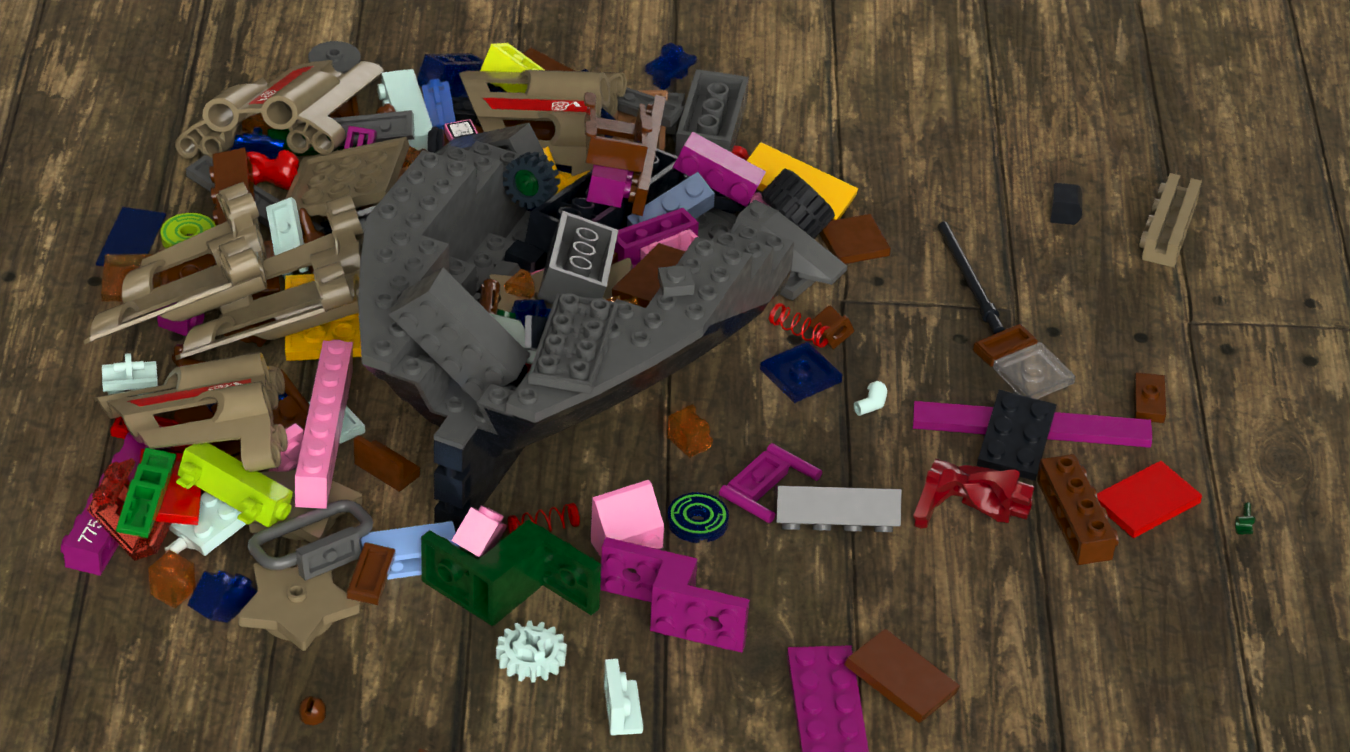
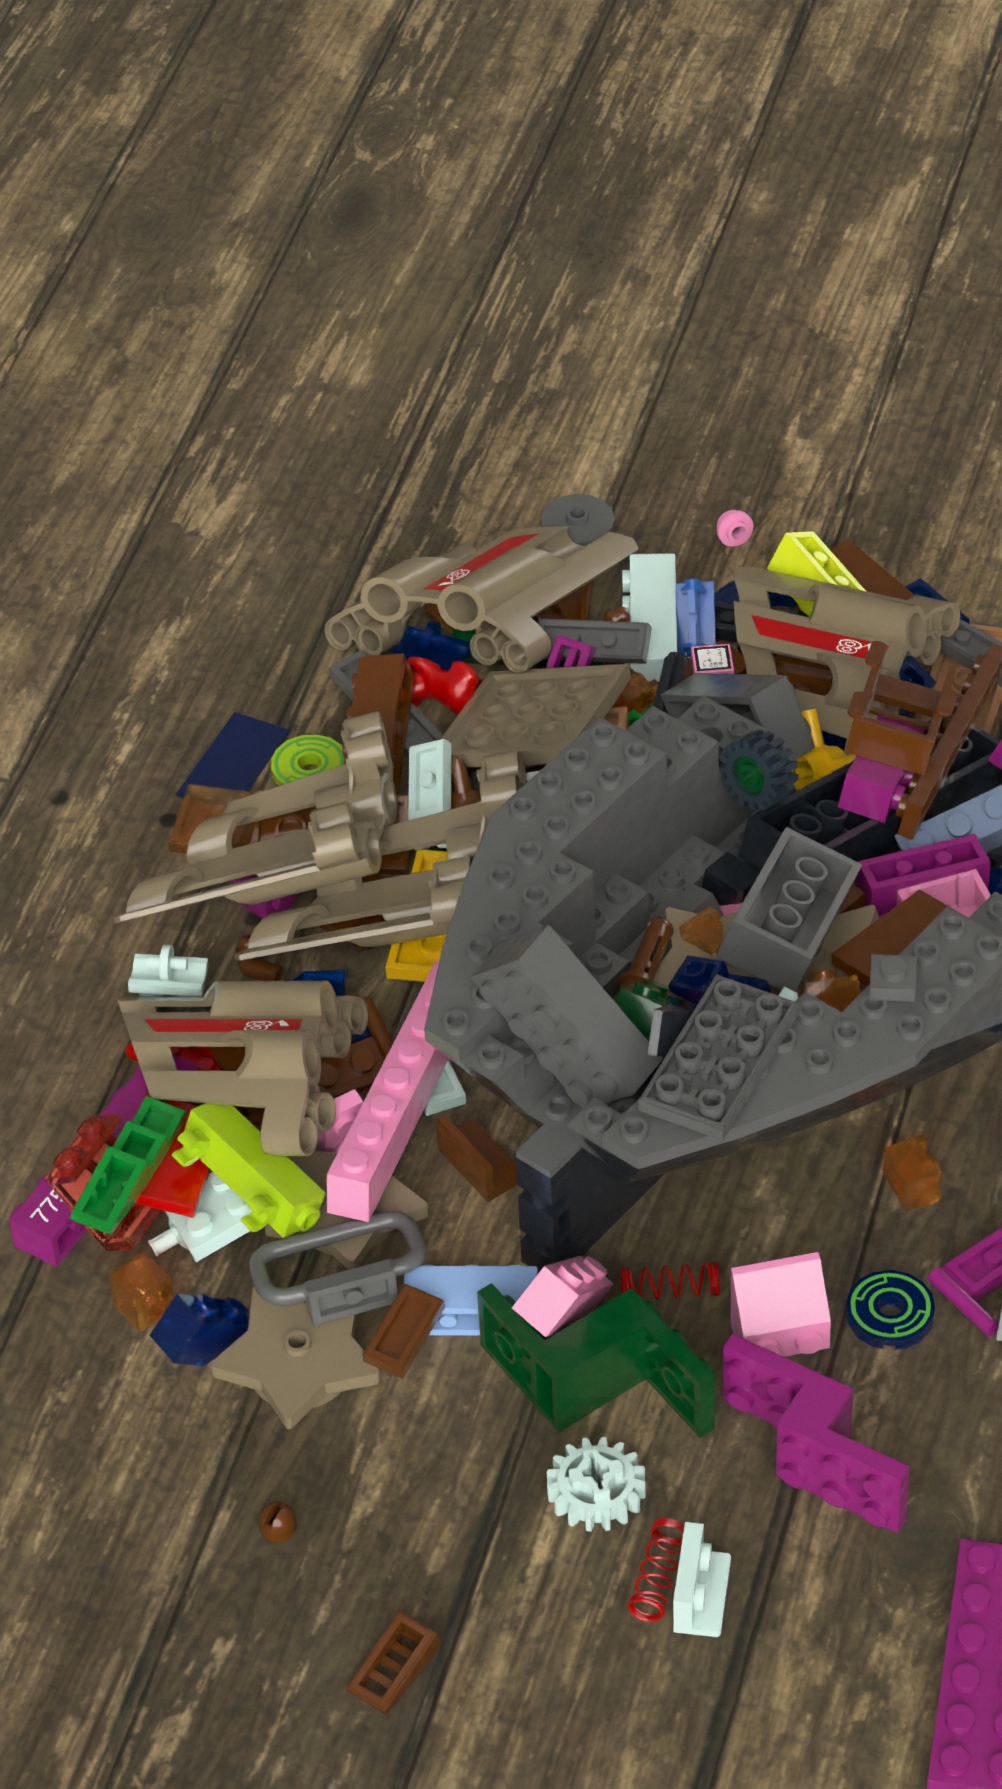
camera: 20 degrees right, 5 degrees up
clear blue slope [417,53,484,94] -> none
none -> red piece [628,1518,685,1622]
none -> bright pink plate [717,510,753,547]

